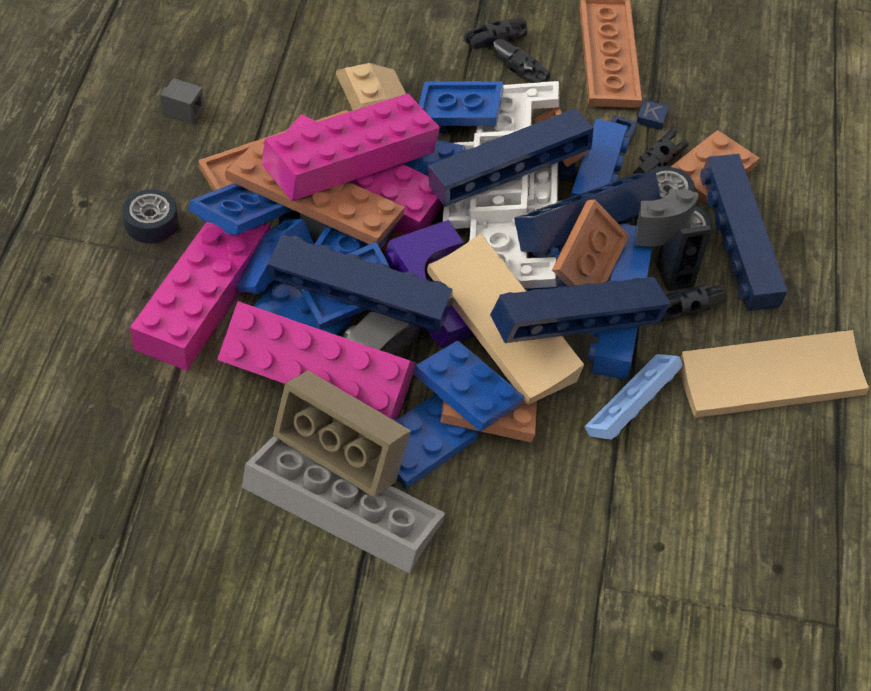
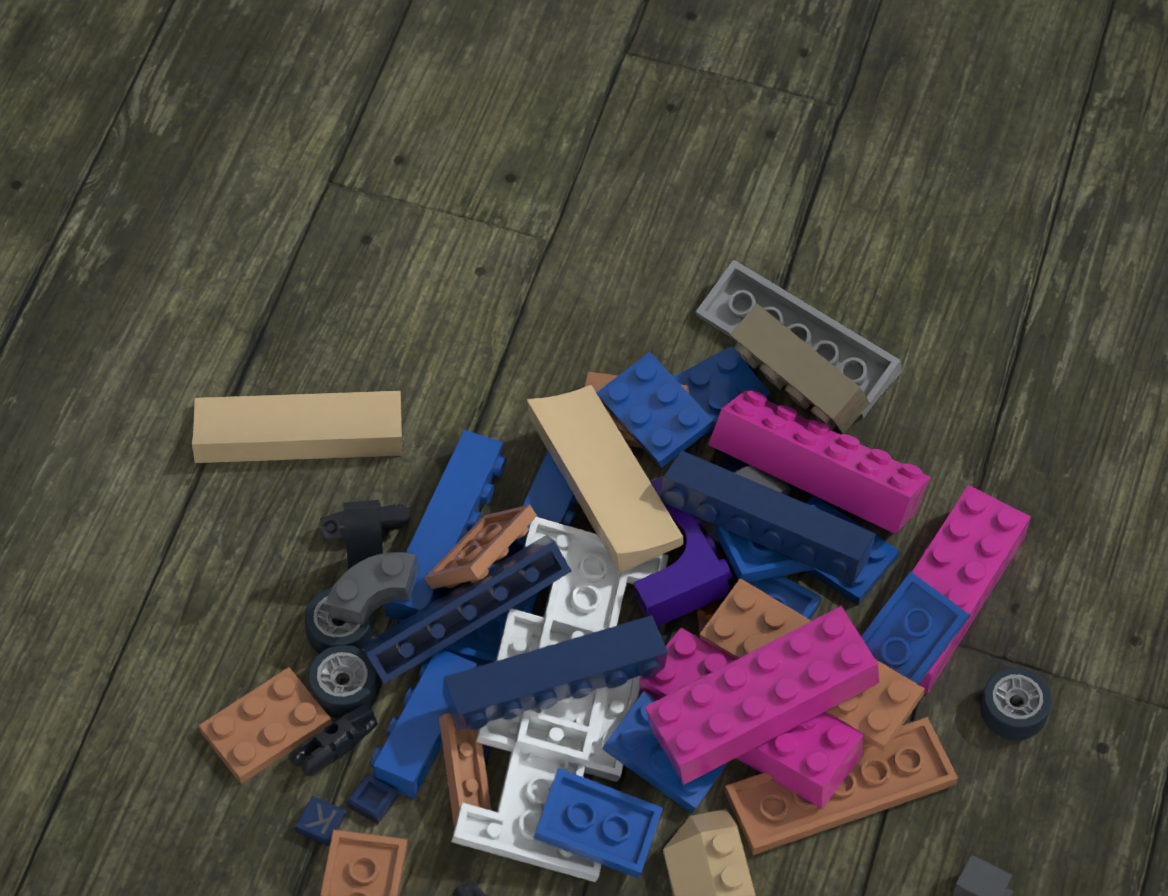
camera: 170 degrees left, 5 degrees up
blue slope [236,219,314,294] -> none
dark blue brick [490,277,671,343] -> none
light blue plate [585,354,683,440] -> none
dark blue brick [700,154,788,311] -> none

